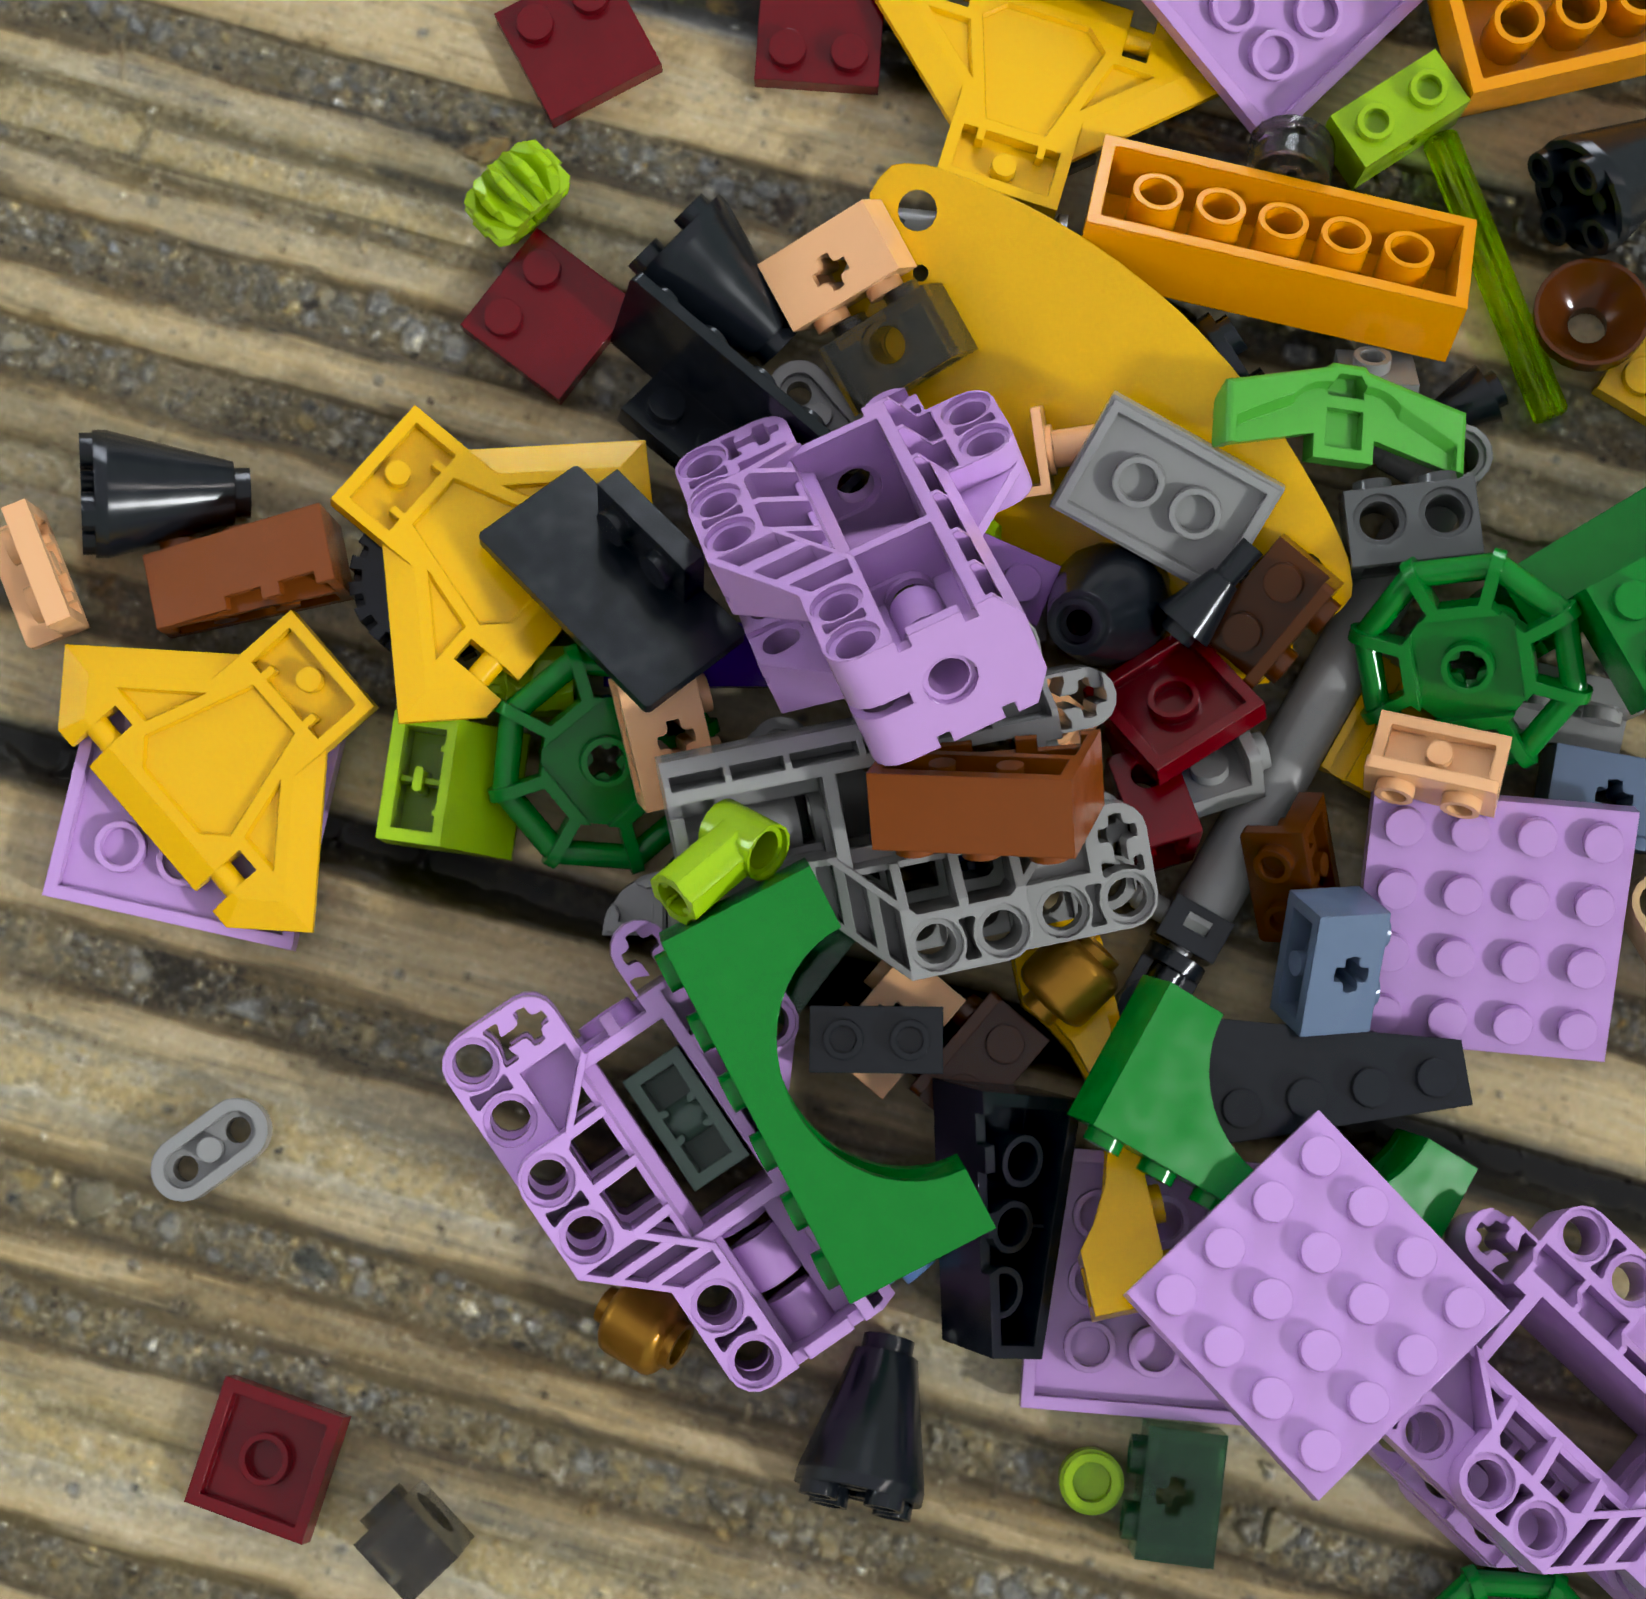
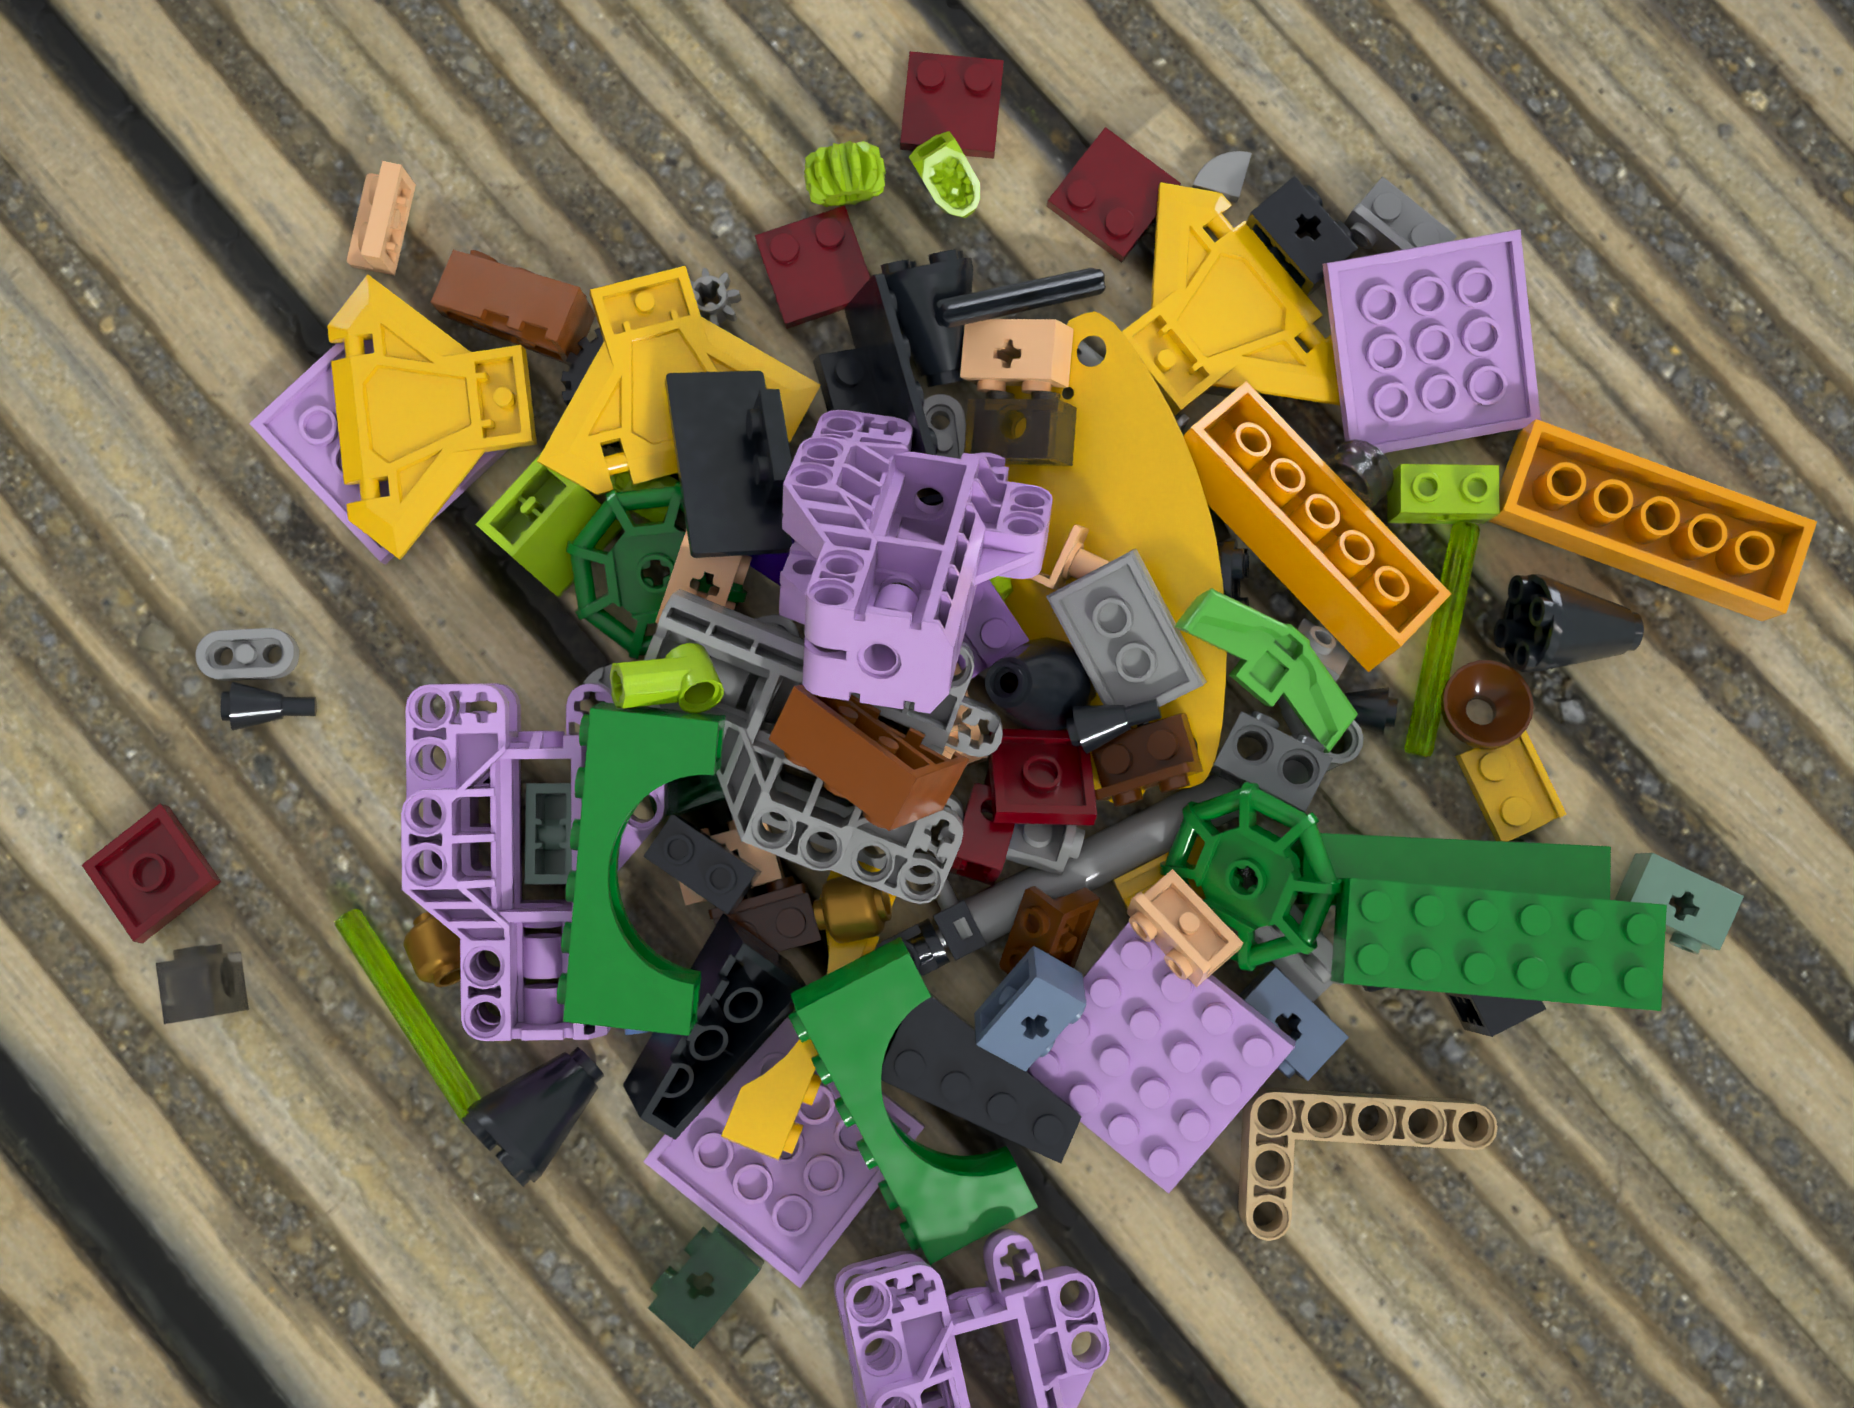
camera: 30 degrees right, 0 degrees up
black cone [79,430,252,558] -> none
lime tile [1058,1446,1124,1515] -> none
lavender plate [1123,1110,1510,1501] -> none
none -> black cone [220,682,317,731]
none -> clear neon green axle [335,909,481,1125]
none -> light grey gear [690,268,741,327]
none -> lime rock [909,131,980,218]
none -> black axle [934,268,1106,328]

